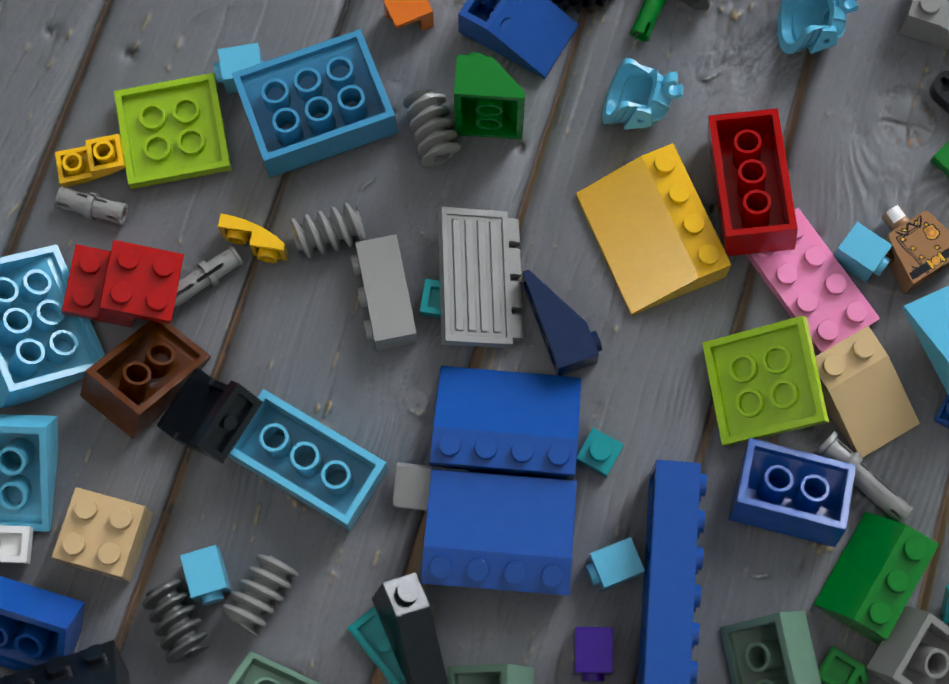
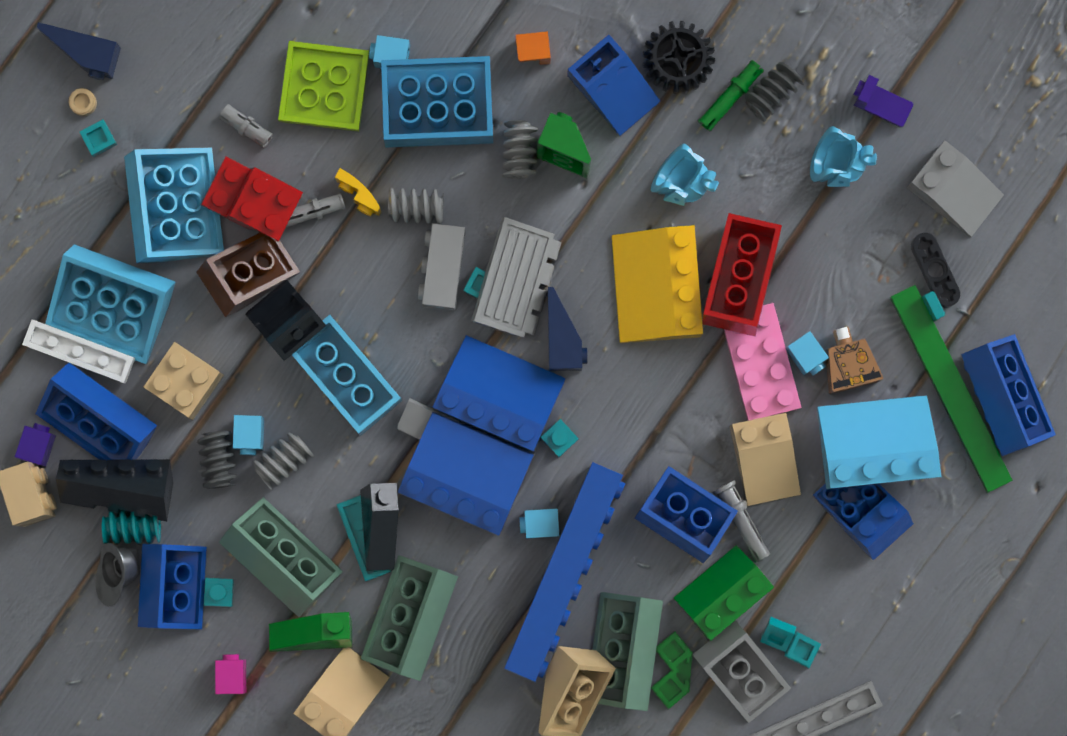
camera: 15 degrees right, 10 degrees up
yellow slope [55,134,125,187] -> none
dark purple brick [573,627,613,682] -> none
lime plate [702,315,829,447] -> none

